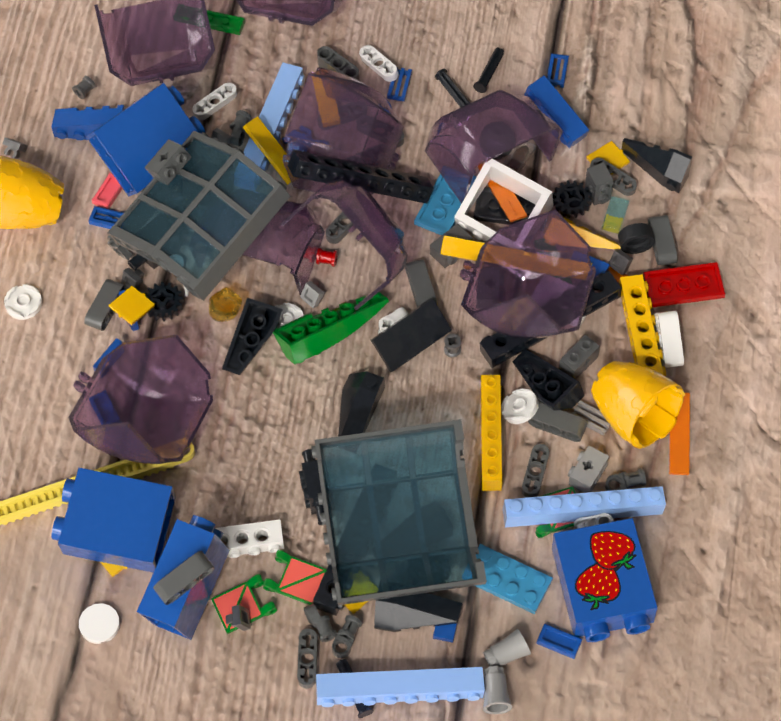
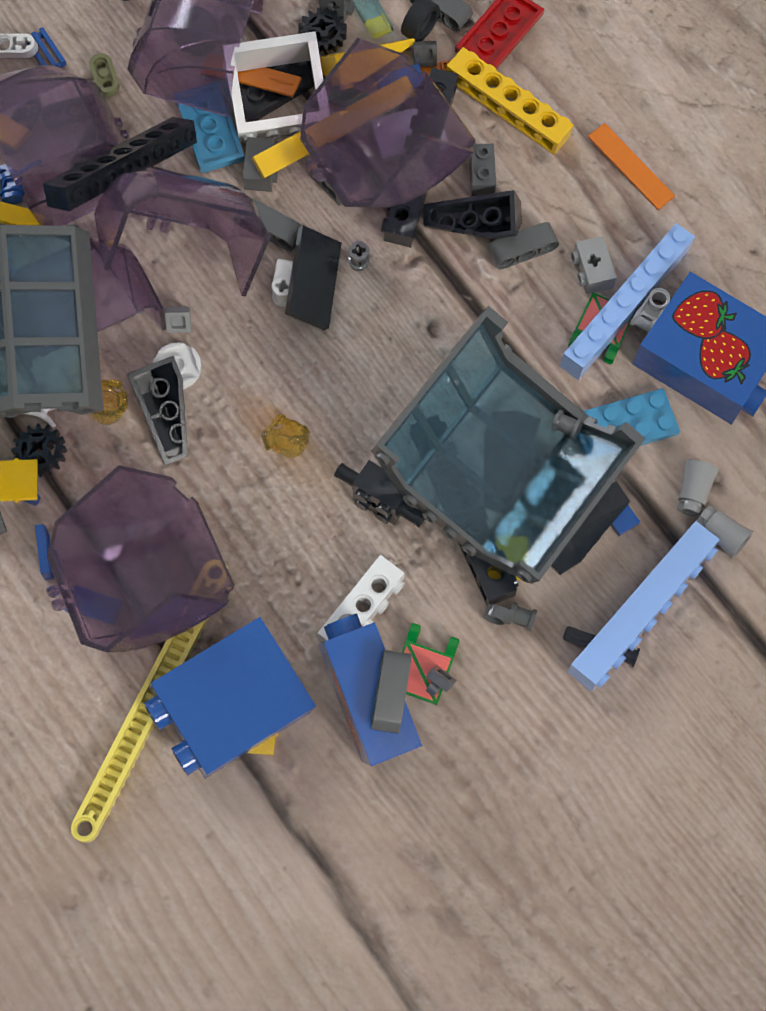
camera: 50 degrees left, 10 degrees up
white tile [79,603,120,644] -> none
coral flag [263,550,327,605] -> none
green wedge [273,292,389,365] -> none
dark grey beam [297,629,318,689] -> none
red bush [316,248,338,267] -> none
dark grey beam [326,200,366,244] -> none
dark grey connector [332,615,363,658] -> none
black wedge [338,371,385,453] -> none
black axle [435,69,474,114] -> none
yellow brick [481,375,502,491] -> none
white tile [501,388,539,424] -> none
dark grey beam [522,444,550,497] -> none
blue tile [536,624,582,659] -> none
light grey tile [571,400,611,436] -> none
yellow piece [591,361,685,449] -> none
dark grey connector [605,468,646,491] -> none
white beam [654,310,684,368] -> none
none -> olive plate [89,53,120,97]
none -> clear yellow hair [261,413,310,458]
none -> flat silver bush [551,410,583,440]

